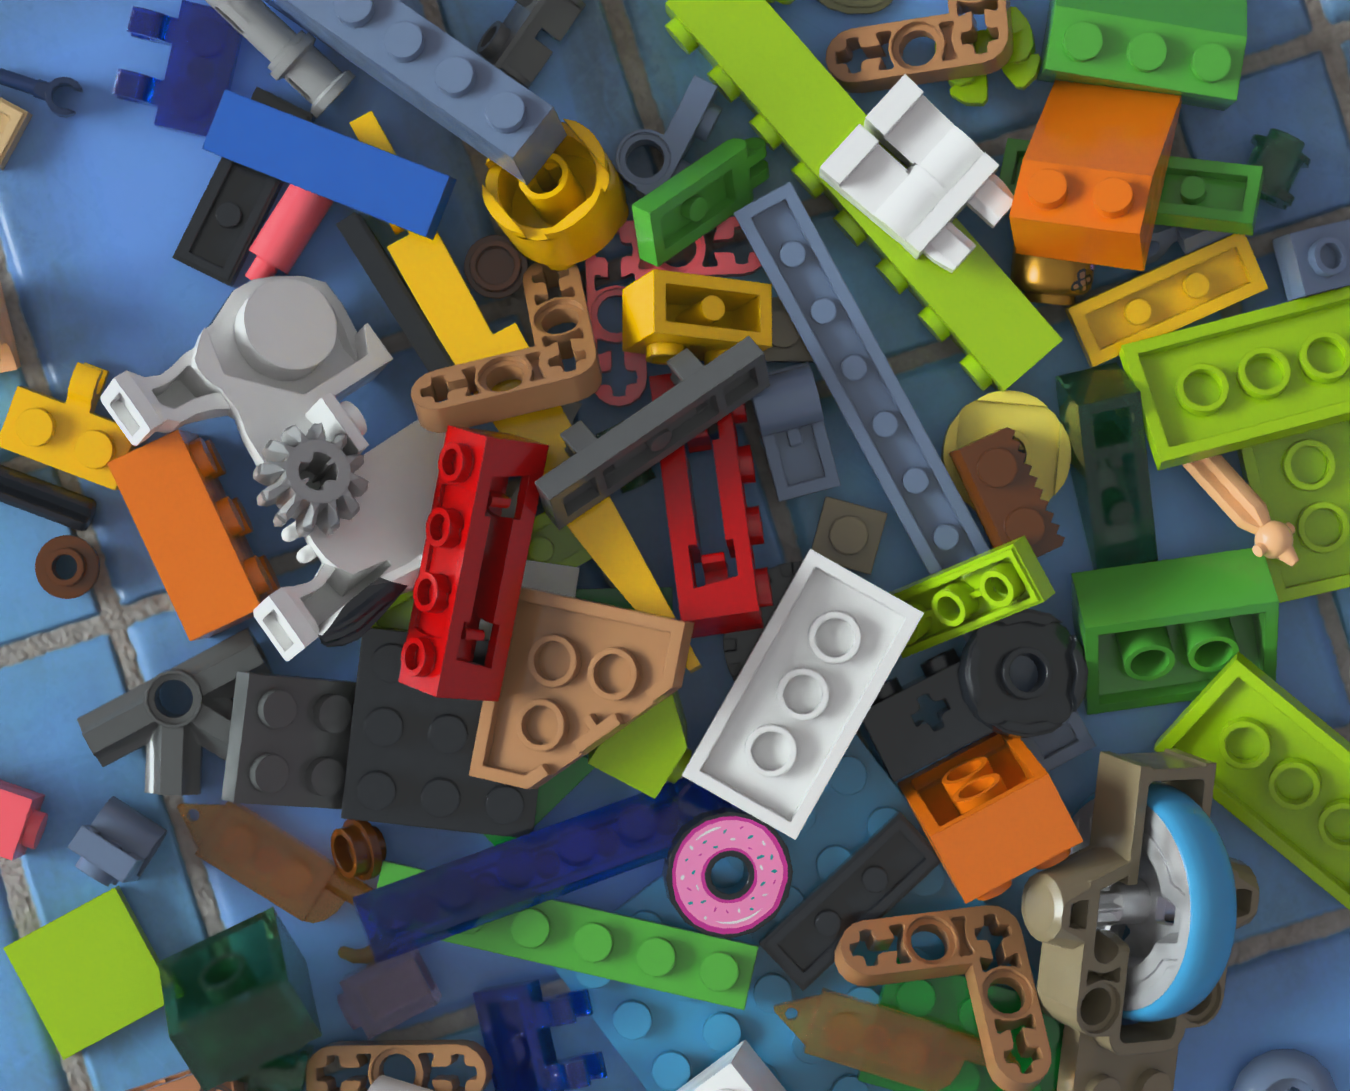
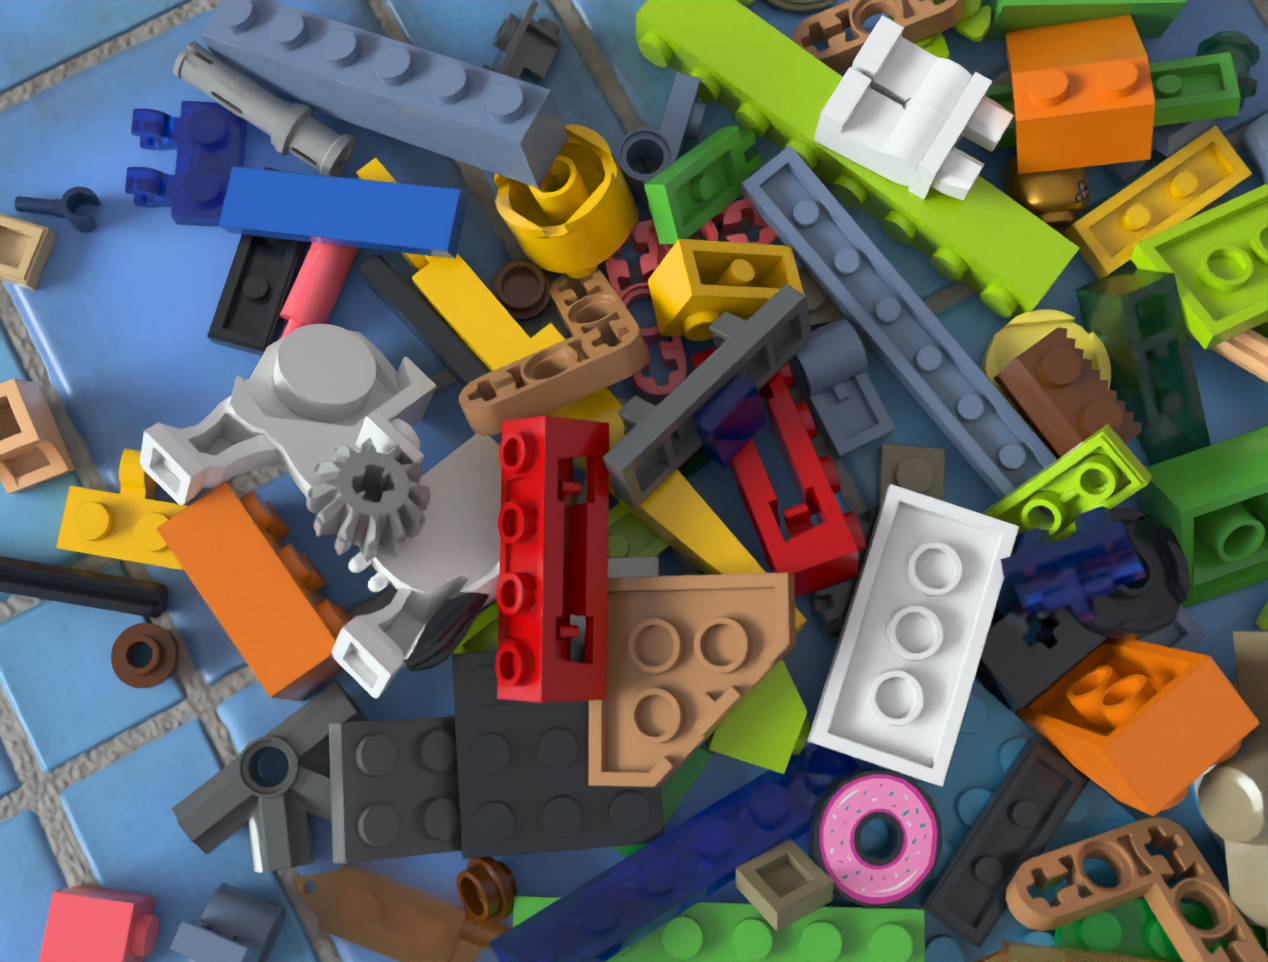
camera: 15 degrees left, 10 degrees down
none -> clear blue tile [694,373,767,467]
none -> dark tan plate [736,838,834,932]
none -> clear blue hips [1000,506,1147,623]

